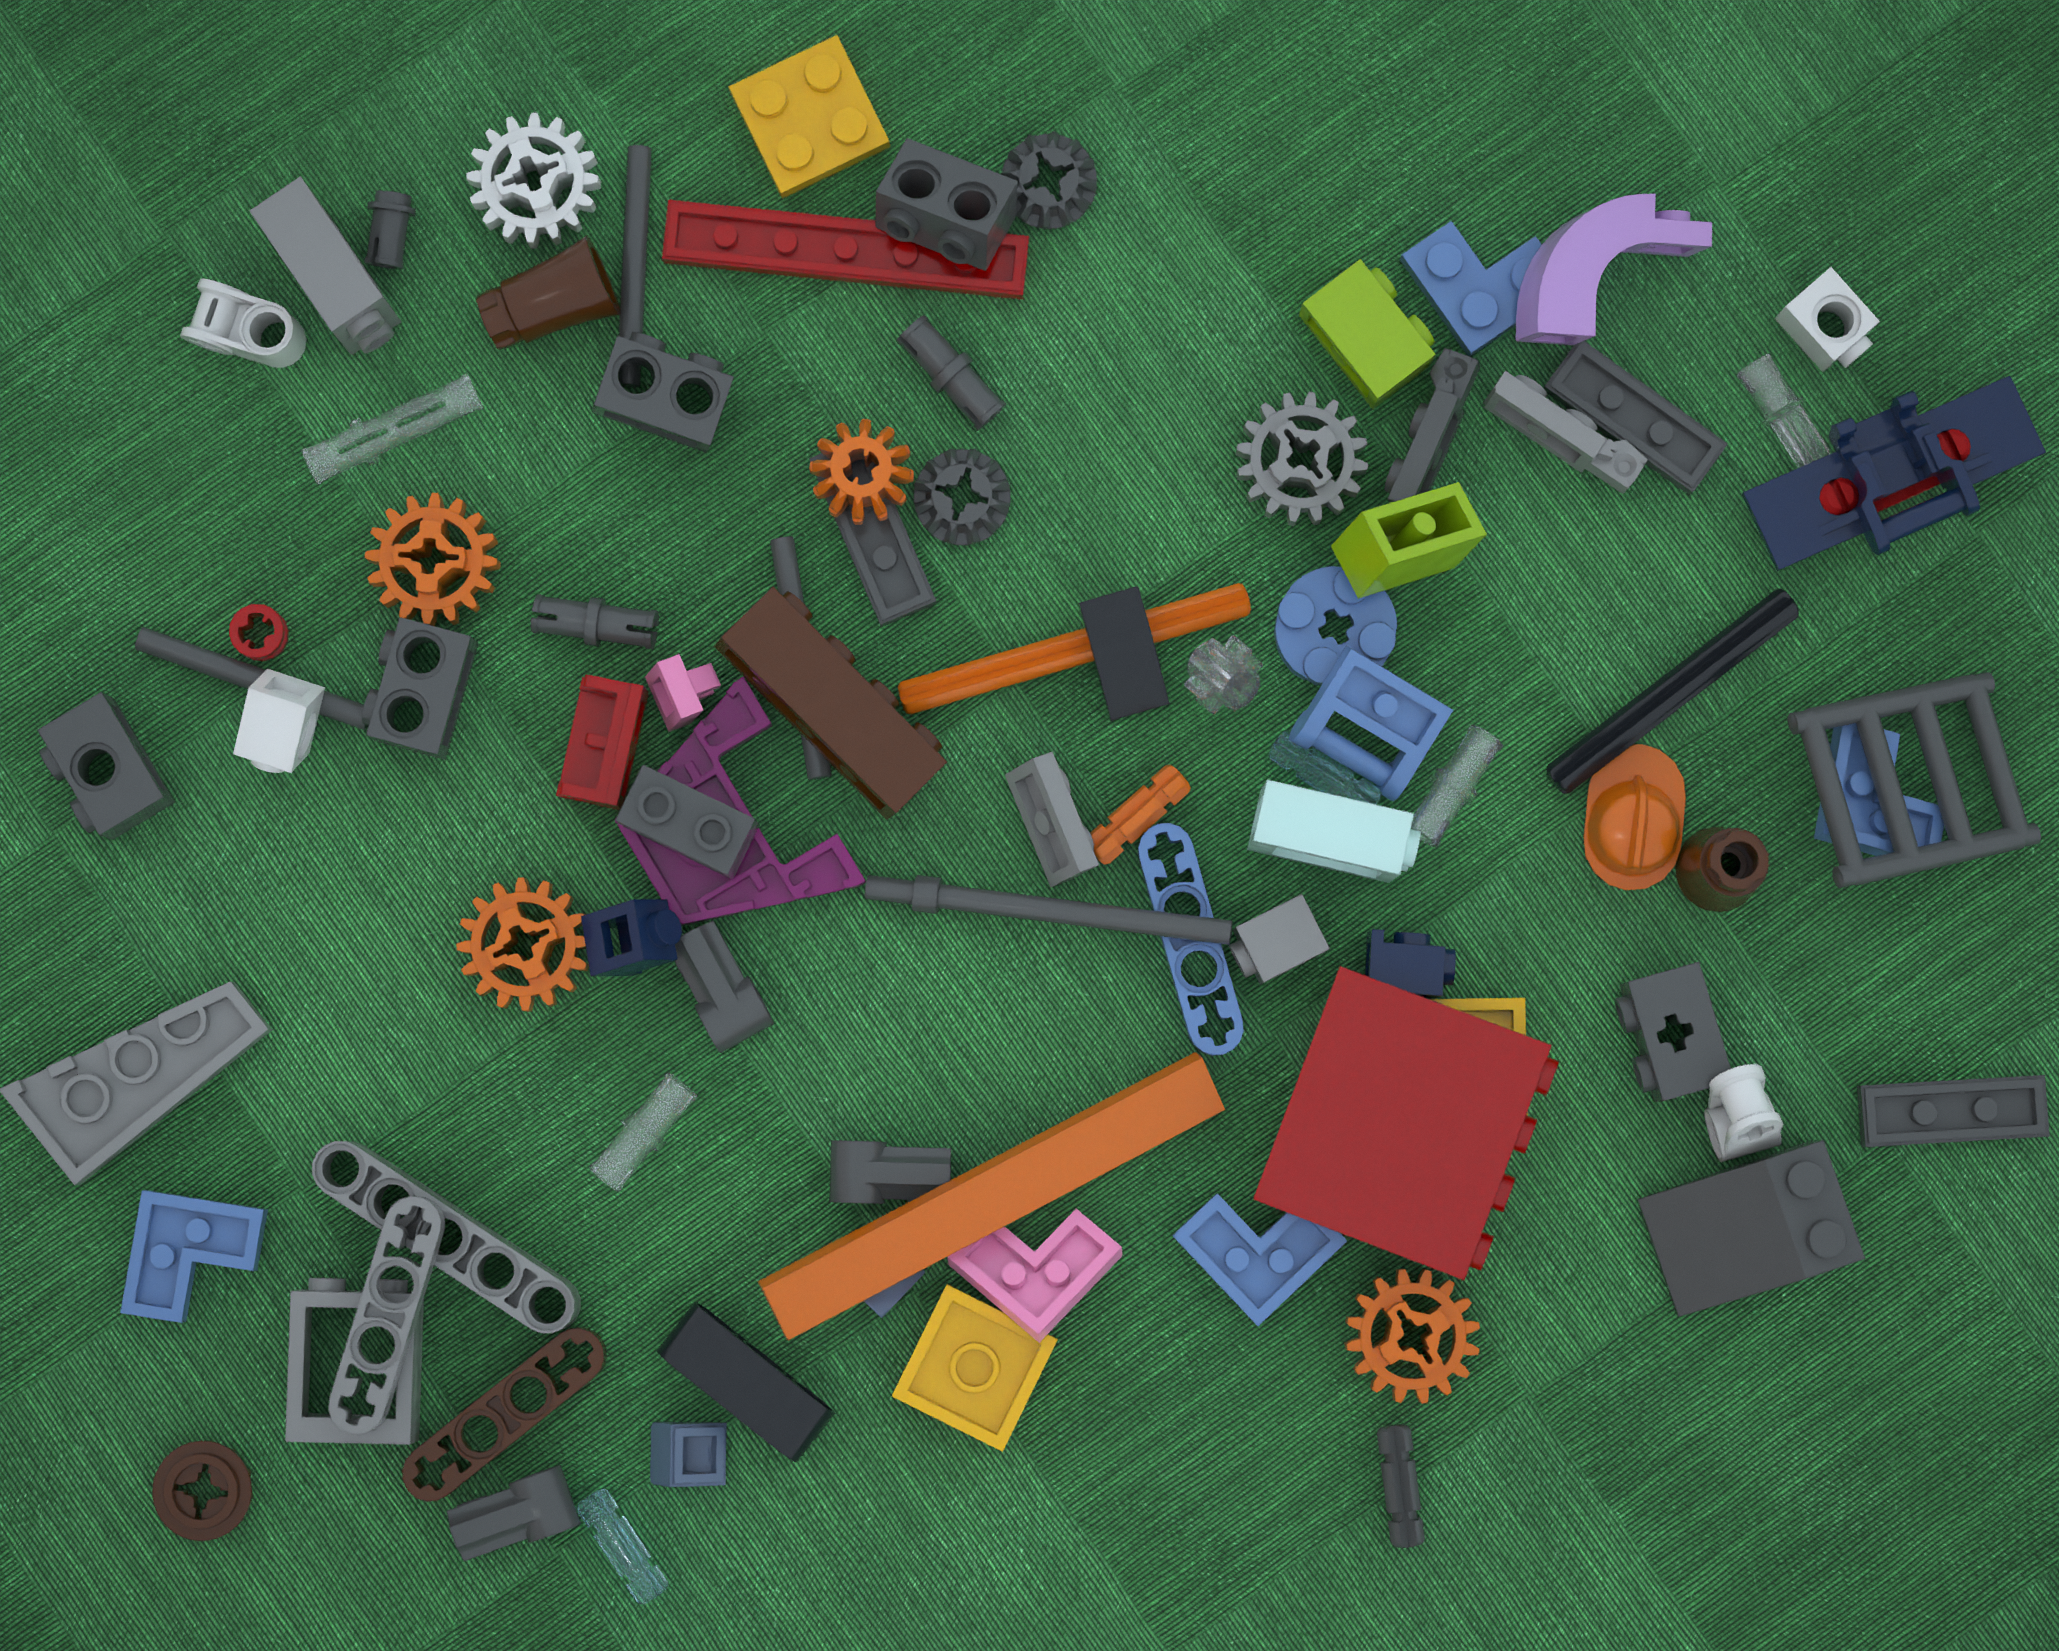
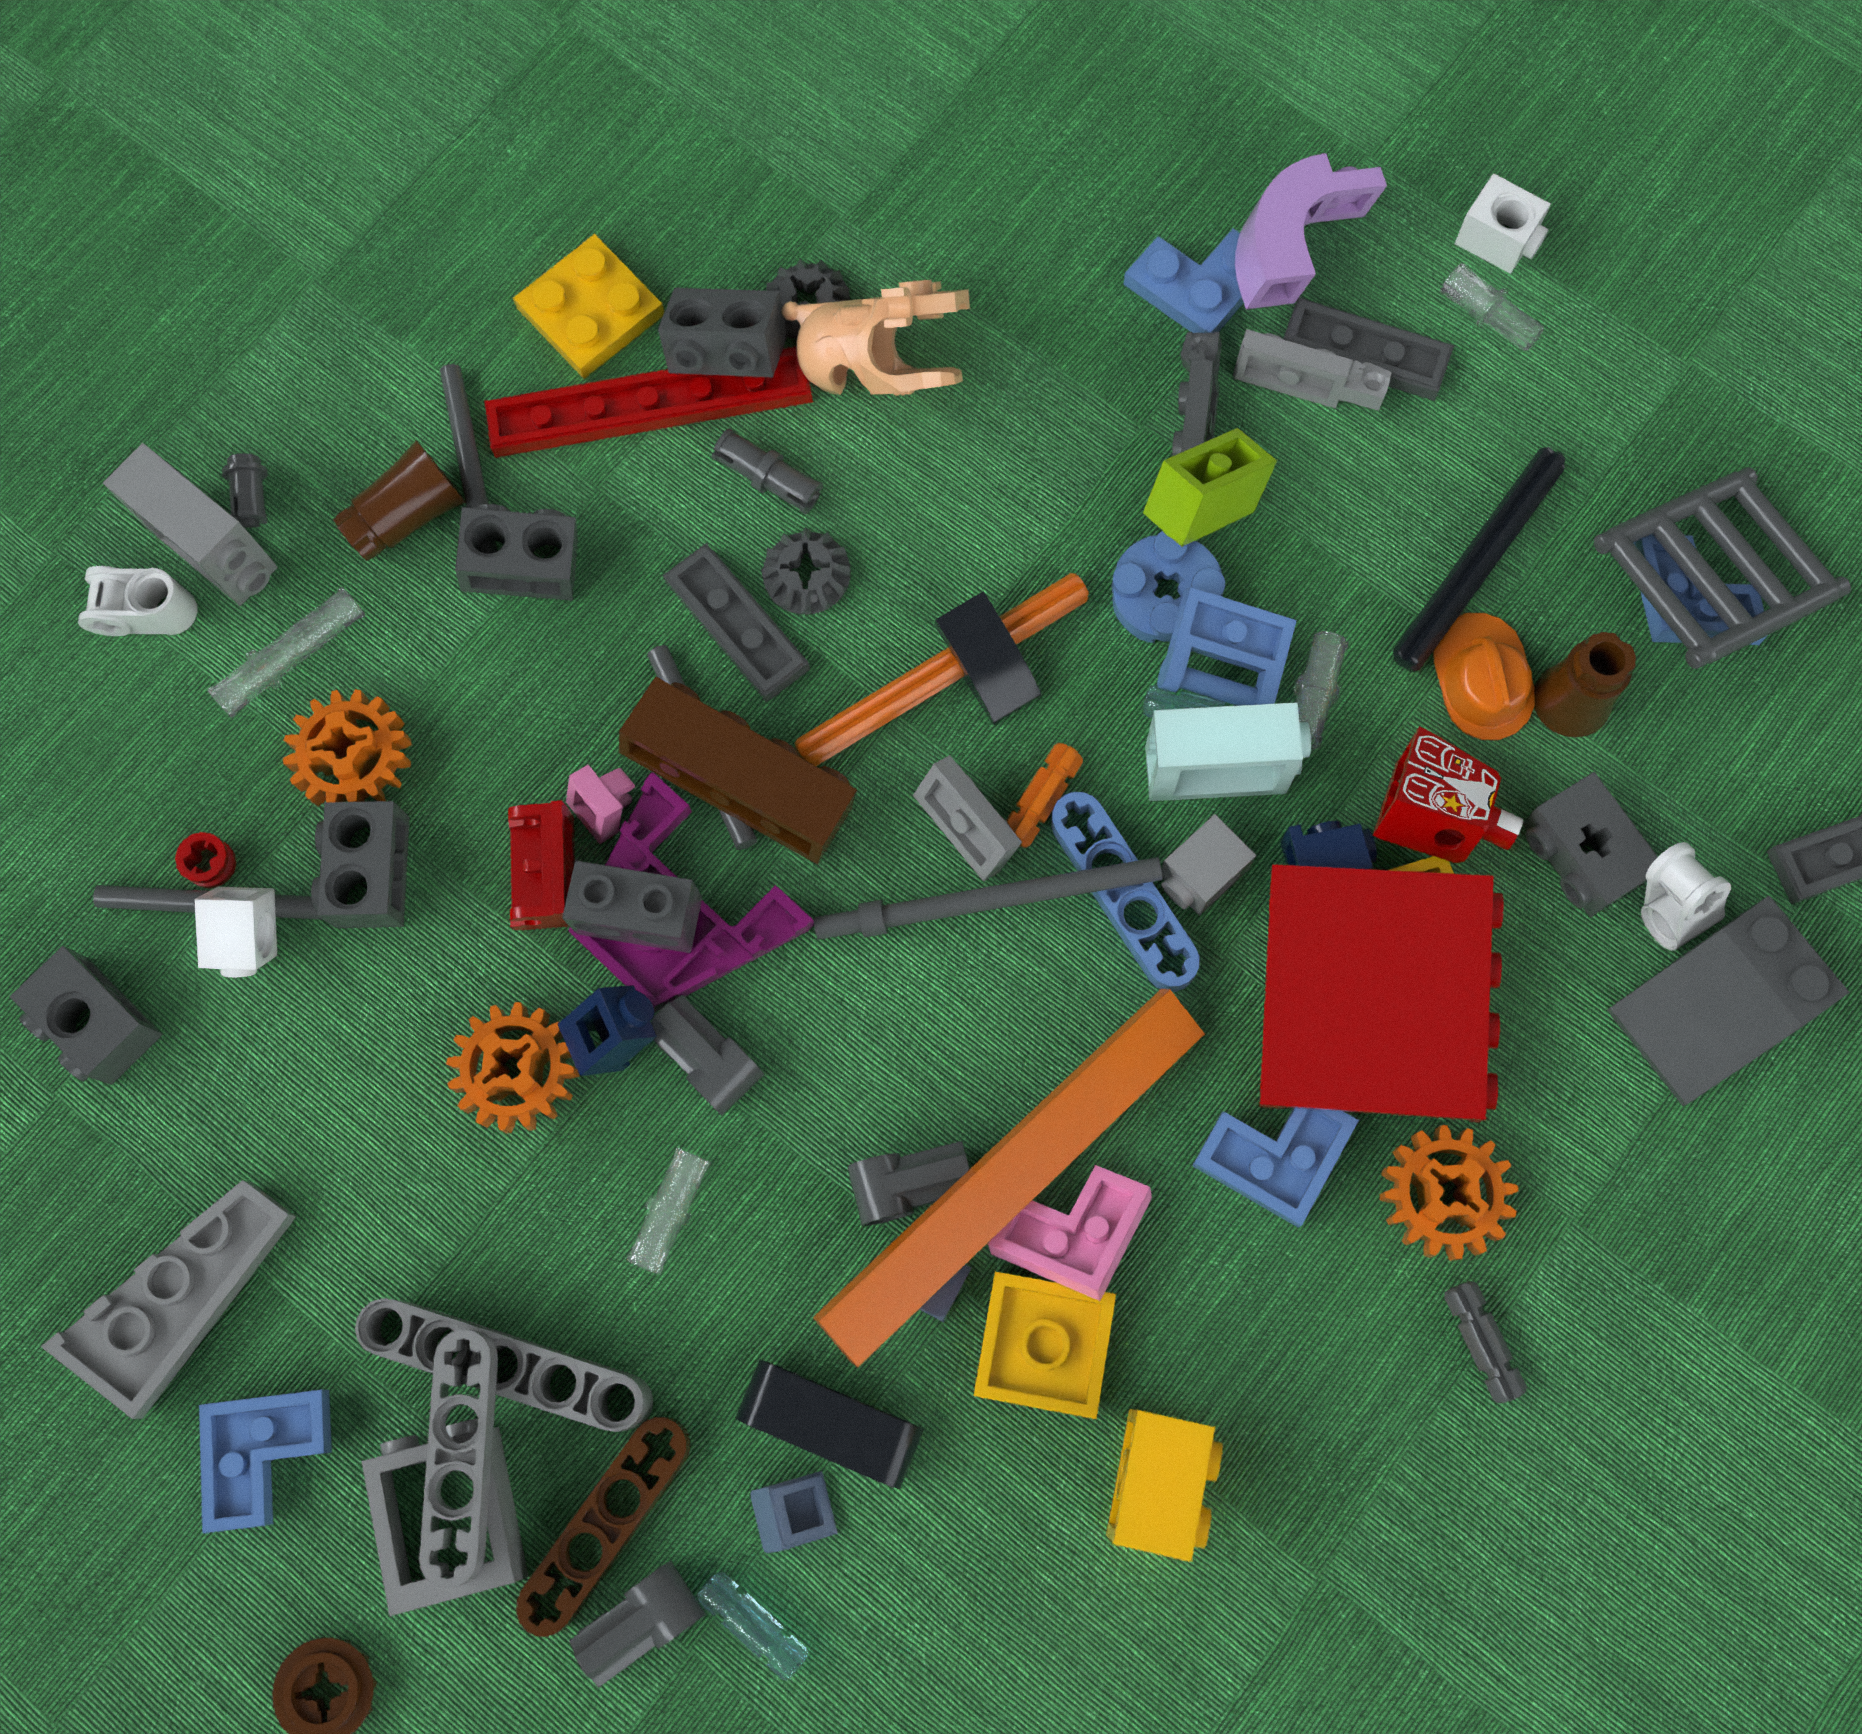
camera: 10 degrees left, 10 degrees down
white gear [466,113,601,248] -> none
dark grey pin [531,594,659,650] -> none
orange gear [809,419,914,525] -> none
clear gear [1184,635,1263,715] -> none
light grey gear [1235,392,1368,526] -> none
lime brick [1299,259,1436,409] -> none
dark blue piece [1742,375,2046,571] -> none
none -> light nougat helmet [782,280,970,396]
none -> yellow brick [1106,1409,1223,1562]
none -> red torso [1373,726,1523,863]

